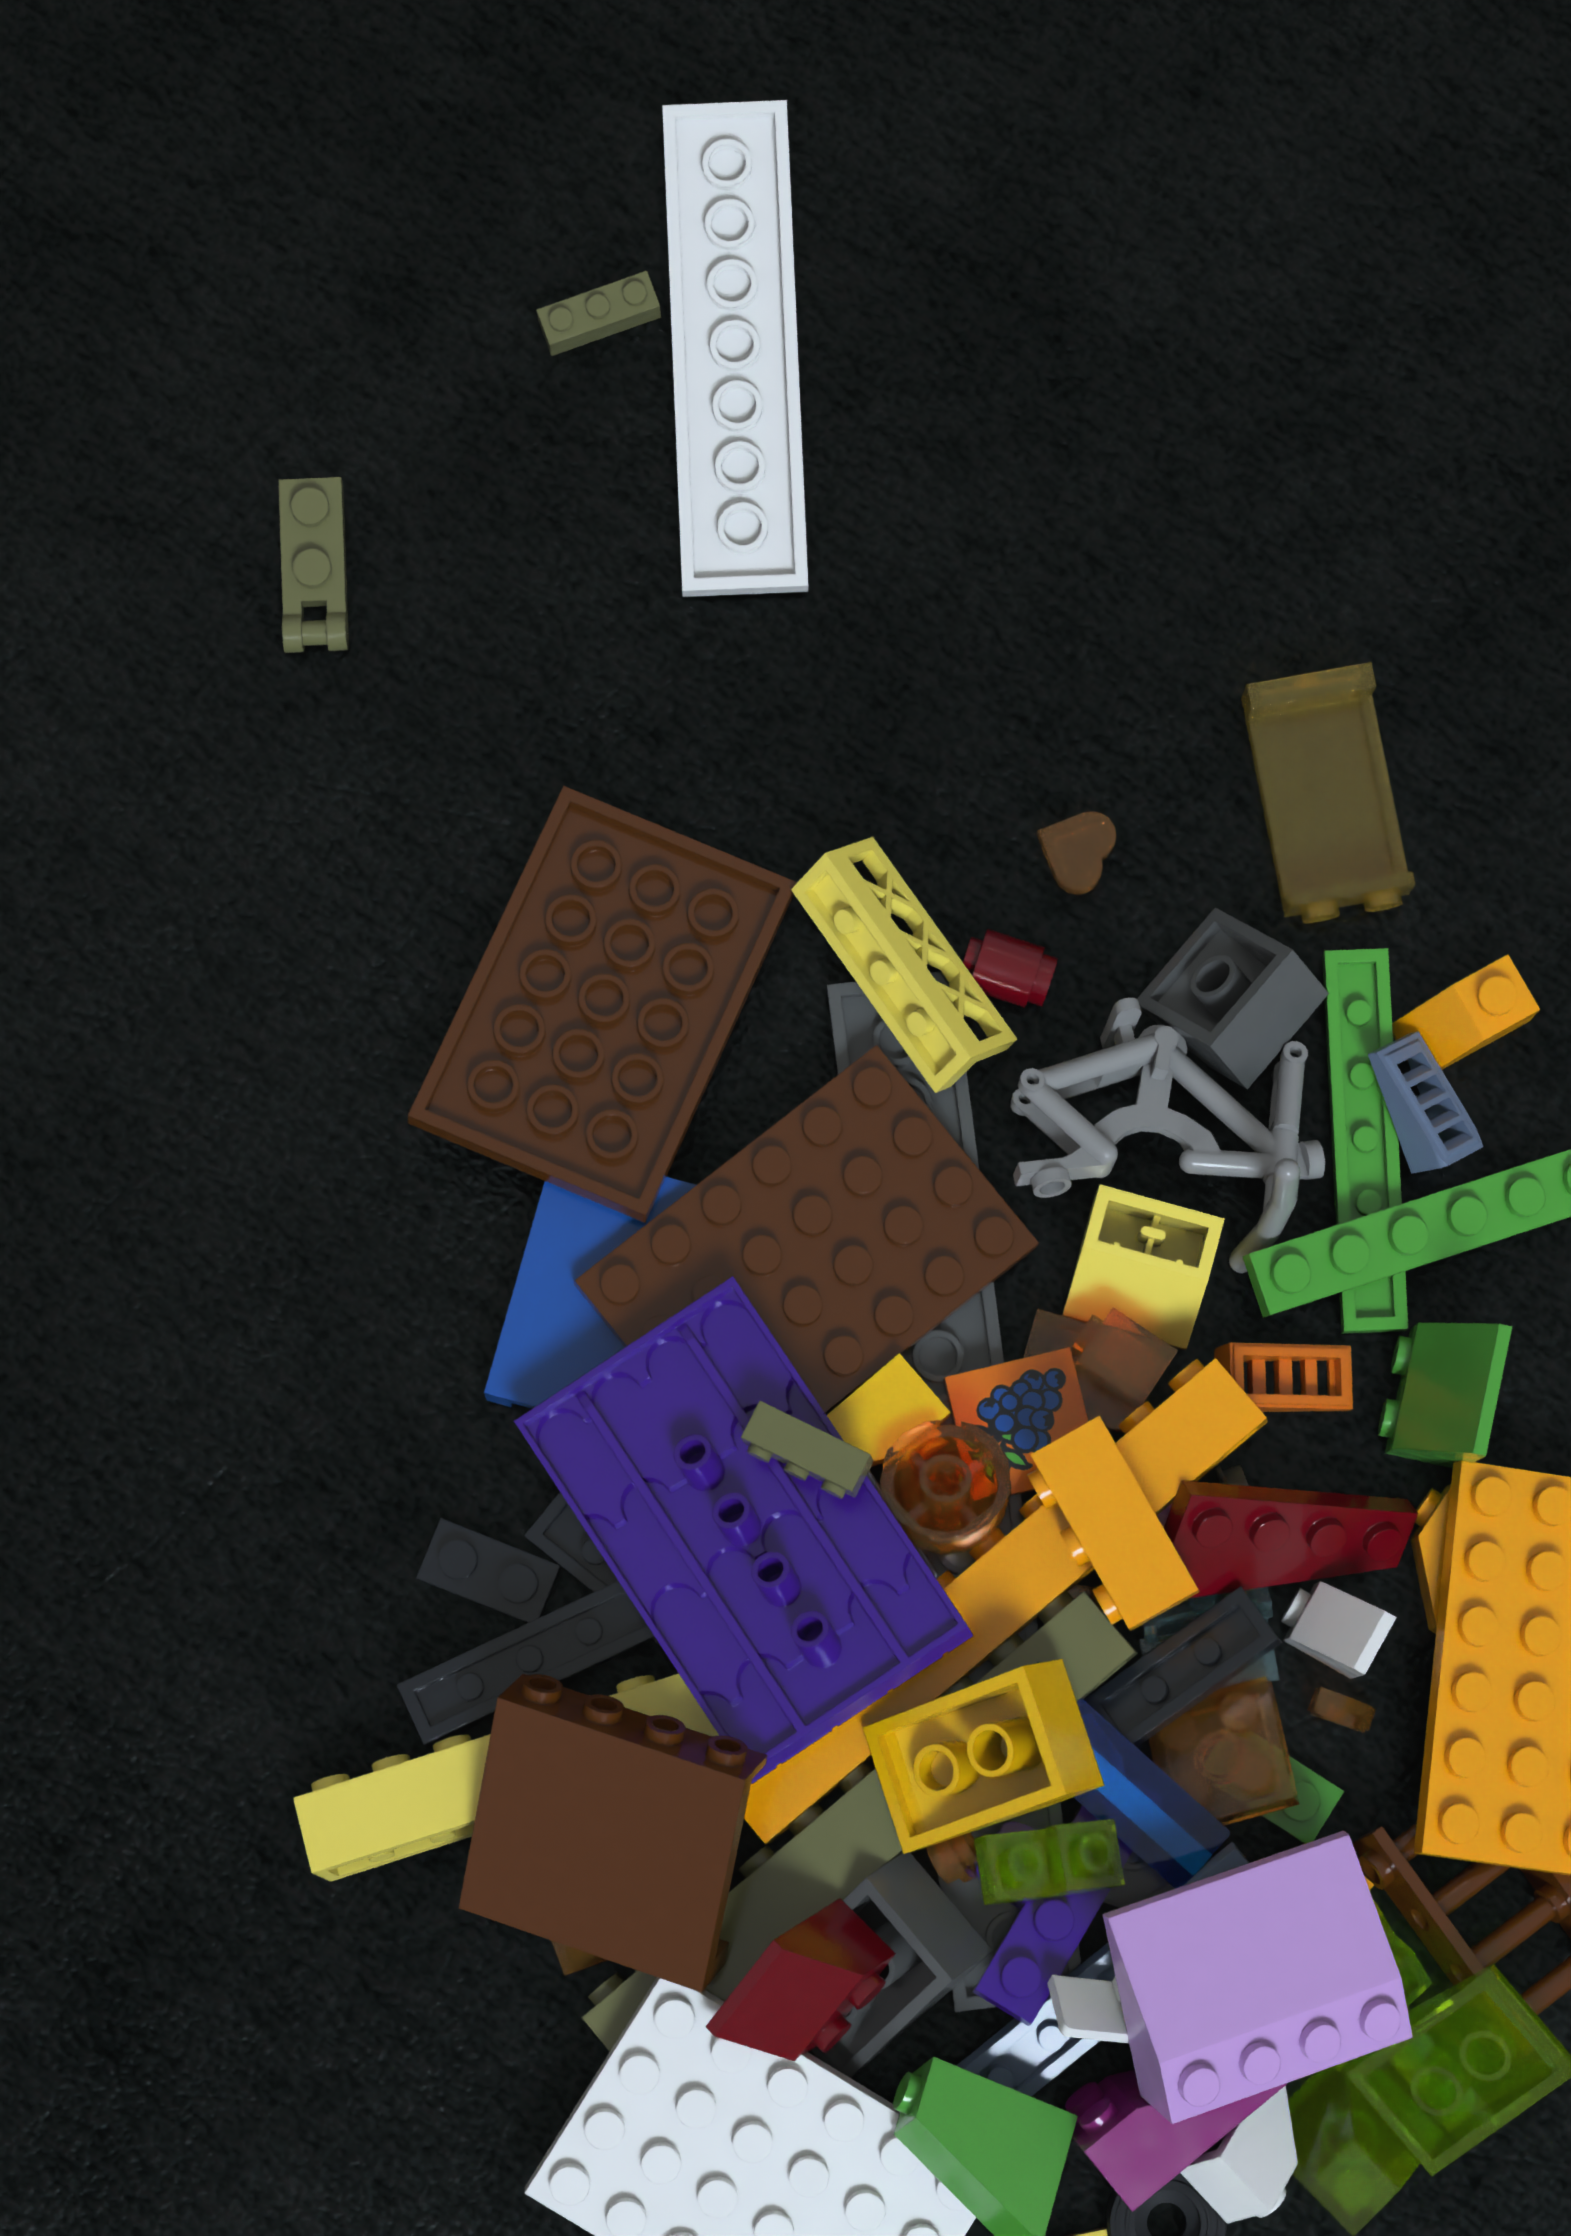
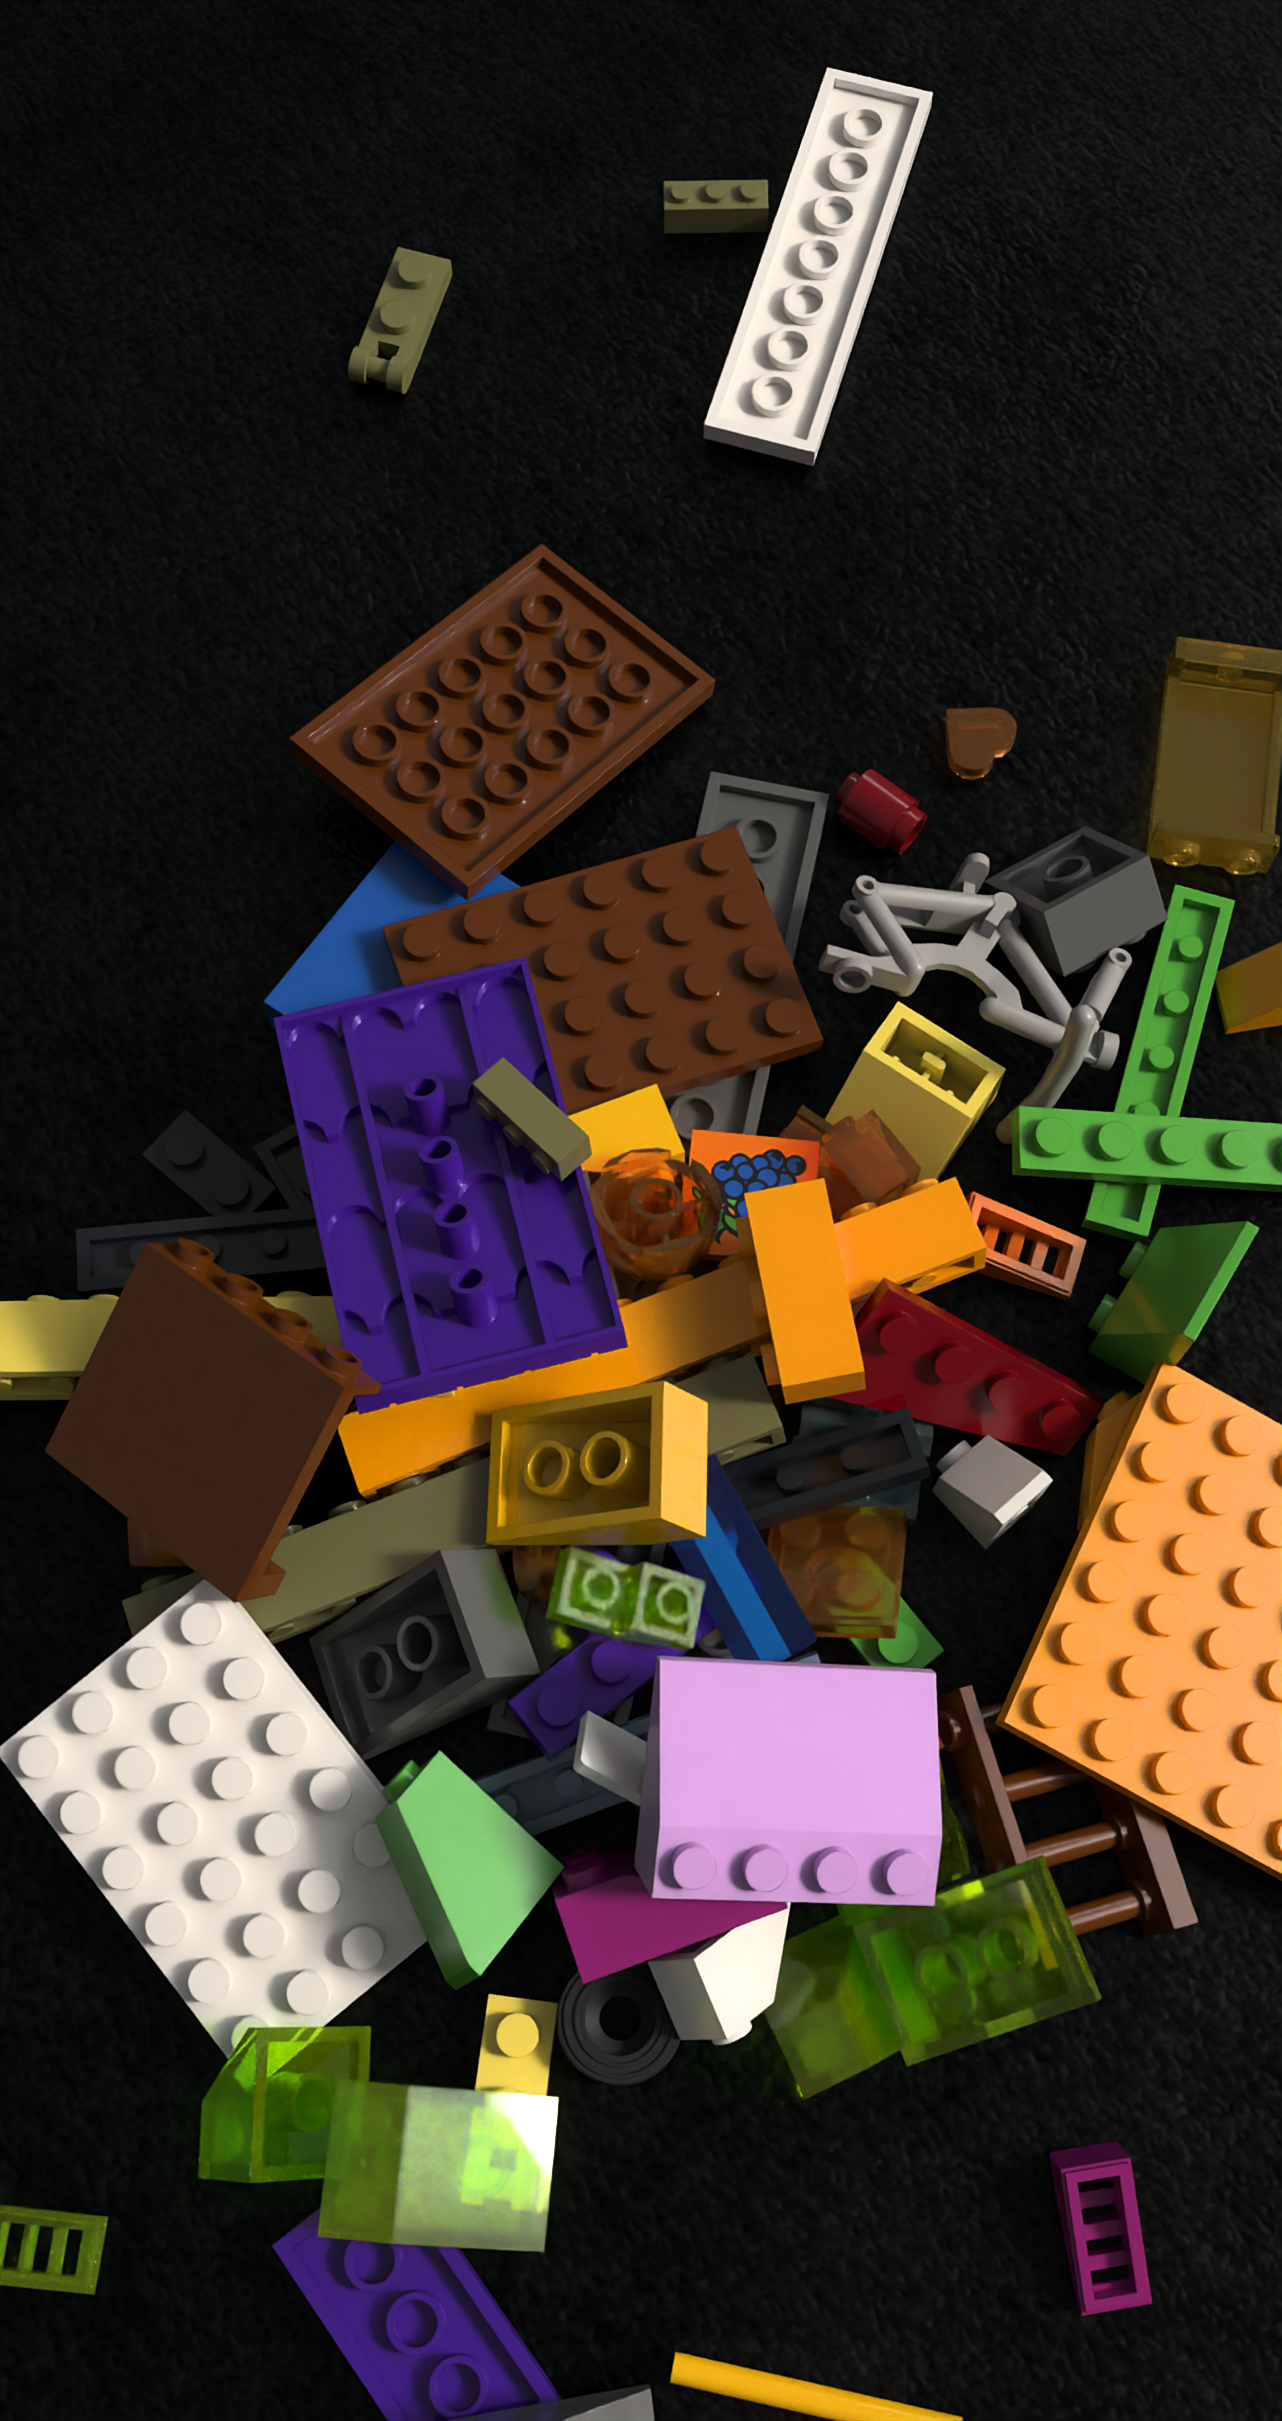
camera: 20 degrees right, 10 degrees down
dark red slope [705,1898,896,2061] -> none
light yellow fence [791,837,1017,1093] -> none
clear orange tile [1308,1687,1376,1733] -> none
sand blue slope [1368,1031,1483,1174] -> none

